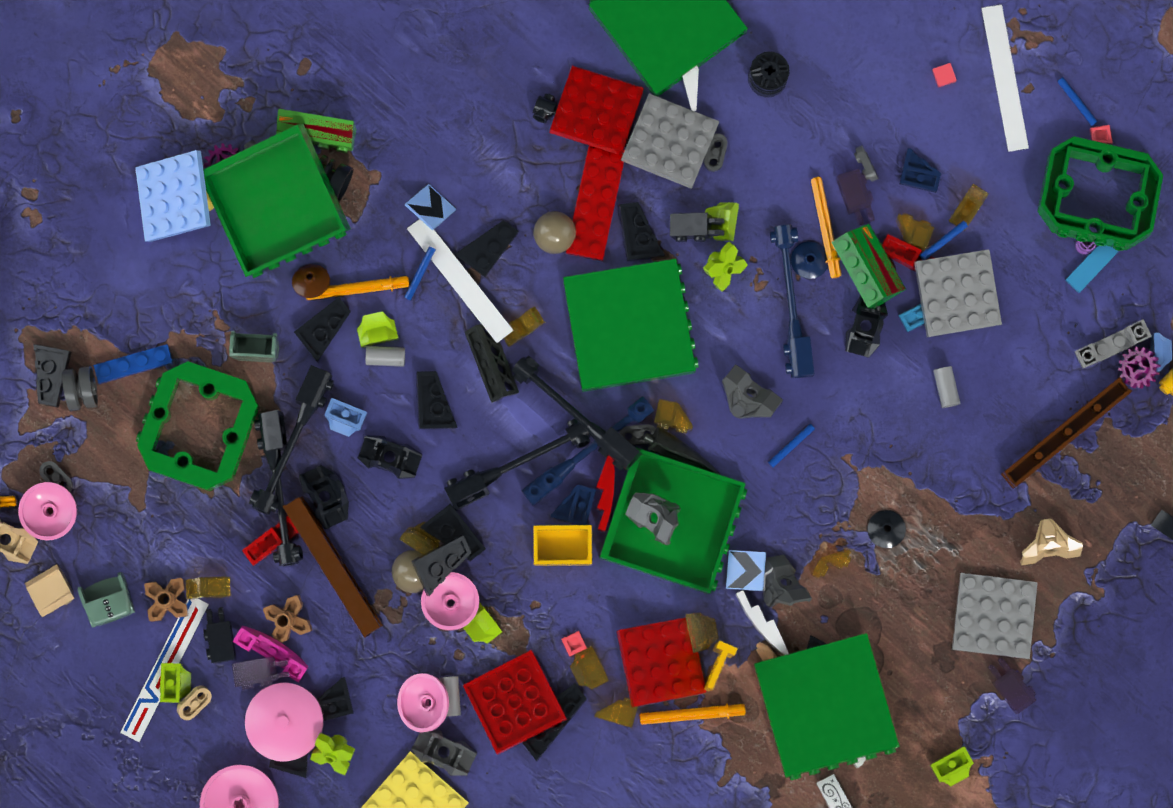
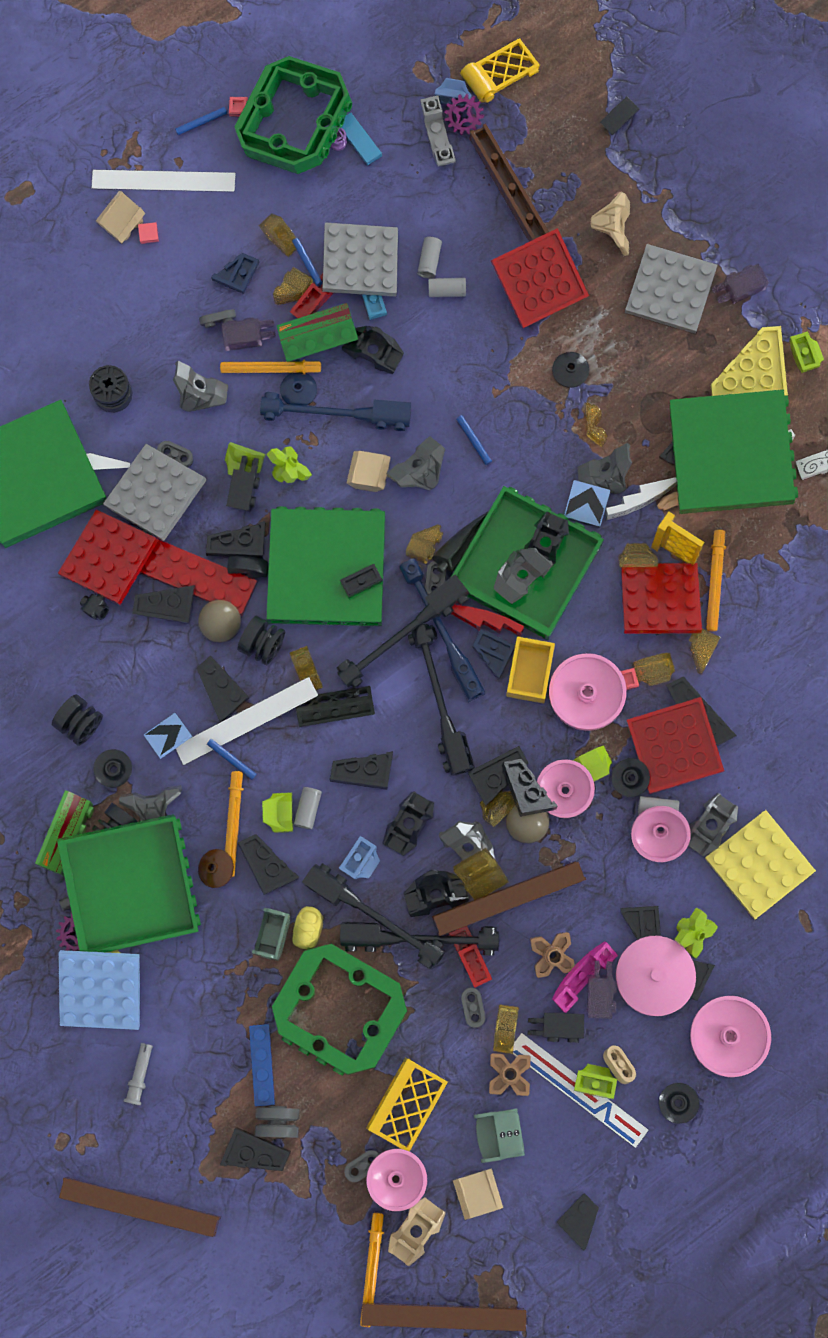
camera: 70 degrees left, 5 degrees down
none -> black wheel [51,694,103,746]
none -> black dish [93,749,132,788]
none -> tan slope [96,191,145,244]
none -> dark grey piece [119,785,182,821]
none -> light grey pin [123,1043,153,1106]
none -> black wing [132,585,195,623]
none -> dark grey piece [173,361,228,412]
none -> black slope [227,555,269,578]
none -> black wheel [237,615,286,666]
none -> light yellow piece [292,906,323,950]
none -> black plate [340,564,383,598]
none -> tan slope [347,451,391,492]
none -> yellow fence [366,1057,448,1152]
none -> light grey pin [417,237,442,279]
none -> dark grey piece [439,821,496,877]
none -> clear yellow slope [453,848,509,900]
none -> dark grey plate [461,988,485,1028]
none -> red plate [491,228,589,328]
none -> black piece [524,511,569,566]
none -> bright pink dish [549,653,626,731]
none -> black wing [556,1193,599,1251]
none -> black dish [612,758,650,797]
none -> black dish [659,1083,699,1124]
none -> light yellow plate [711,326,788,396]

